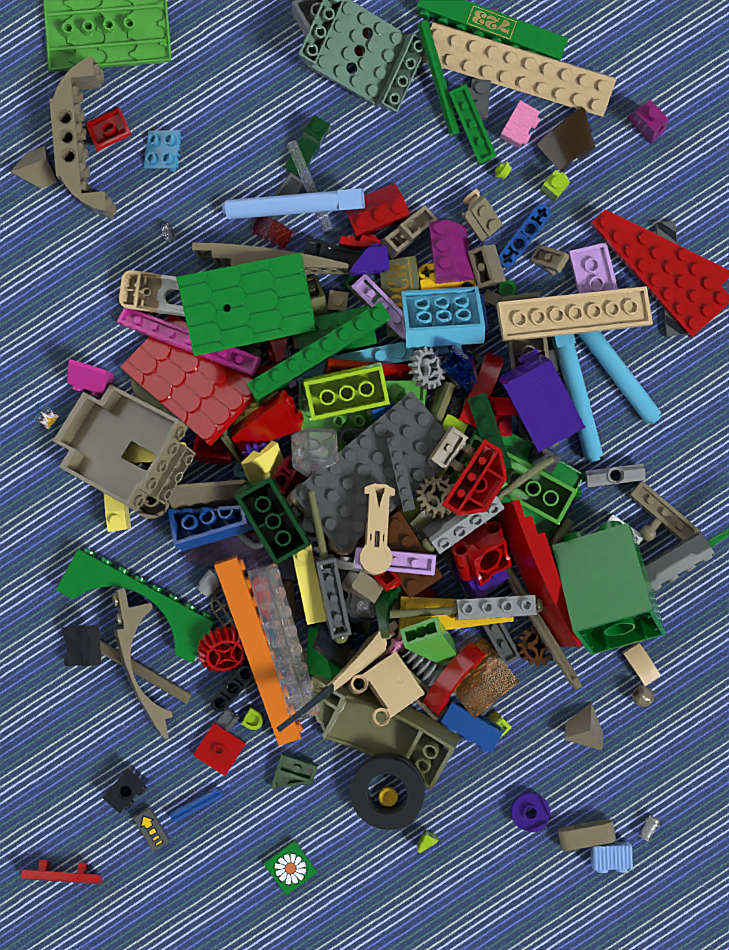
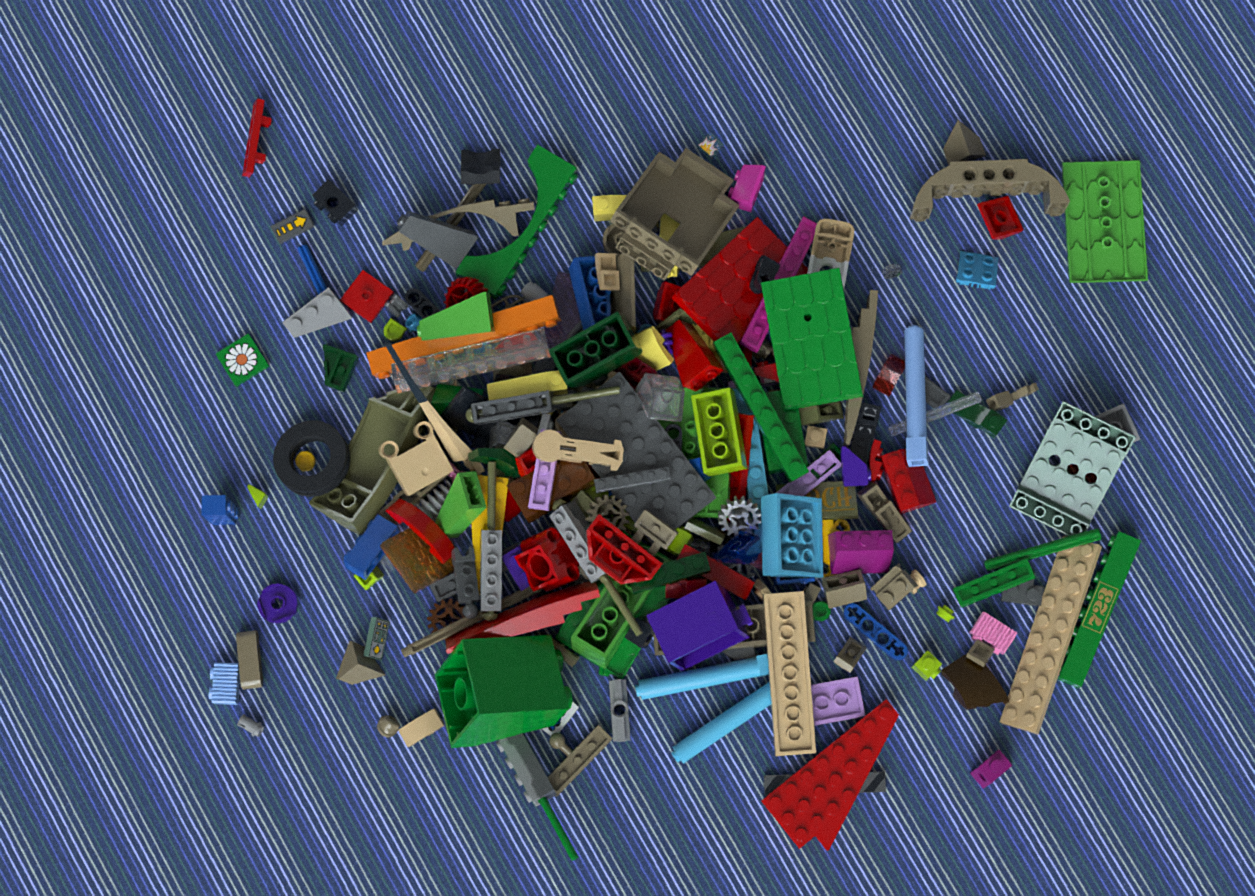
camera: 95 degrees right, 10 degrees down
none -> blue brick [201,495,239,525]
none -> light grey wing [282,287,352,338]
none -> tile [363,617,390,661]
none -> dark grey slope [397,211,478,269]
none -> dark azure plate [405,314,422,332]
none -> bright green slope [417,292,495,341]
none -> dark grey plate [451,546,480,619]
none -> tan slope [595,253,620,291]
none -> black piece [749,255,780,294]
none -> tan plate [753,579,771,601]
none -> dark tan plate [966,639,995,667]
none -> dark tan piece [986,383,1039,412]

